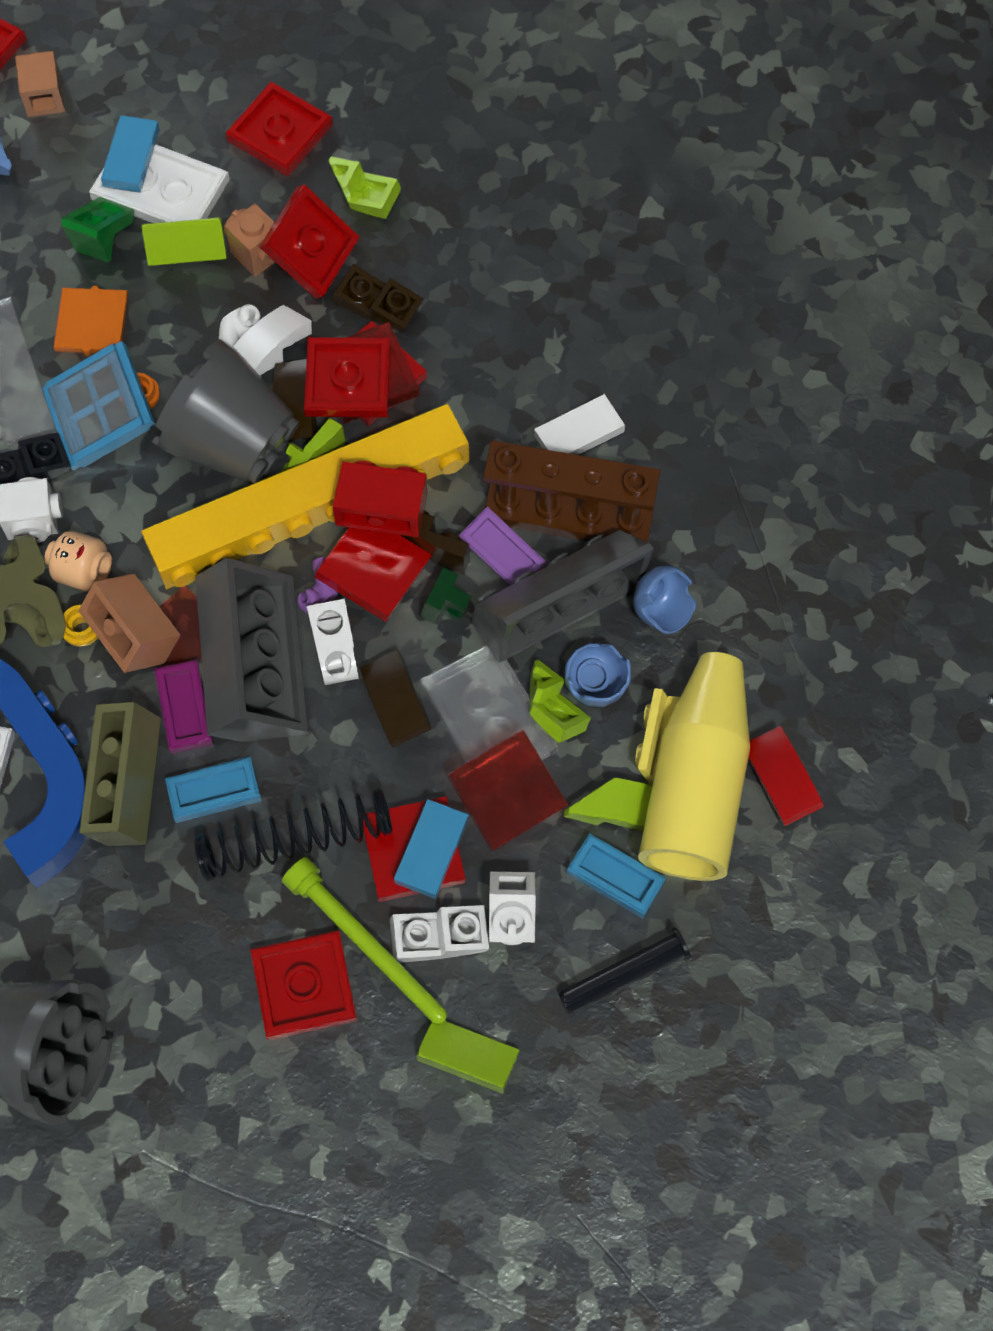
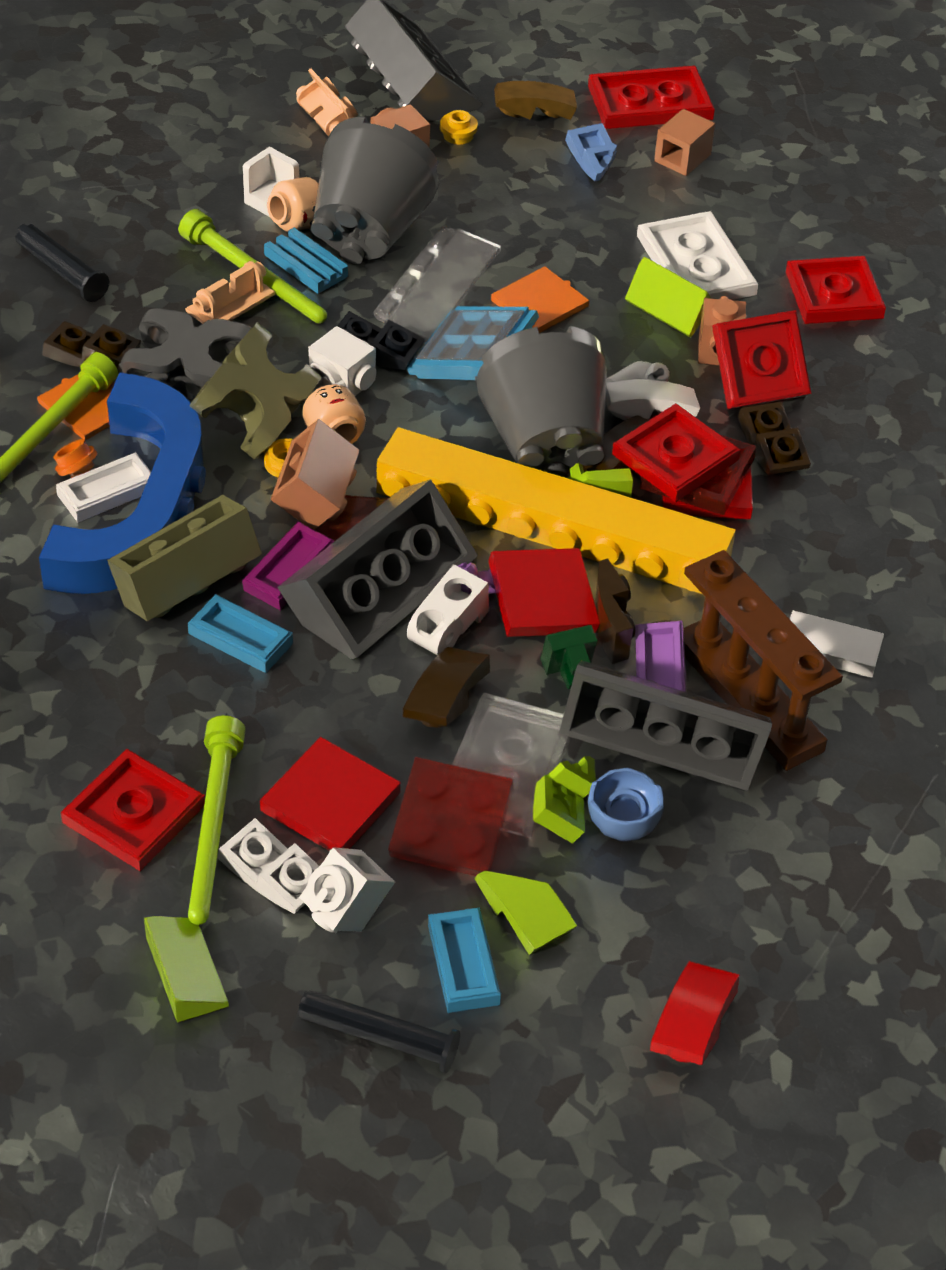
camera: 45 degrees right, 20 degrees down
green slope [61,197,135,263] -> none
dark azure tile [101,115,160,193] -> none
black piece [194,788,393,882] -> none
lime slope [329,156,401,219] -> none
red brick [333,460,428,538] -> none
dark azure tile [394,799,469,899] -> none
medium blue hair [633,564,697,635] -> none
light yellow piece [635,652,750,881] -> none

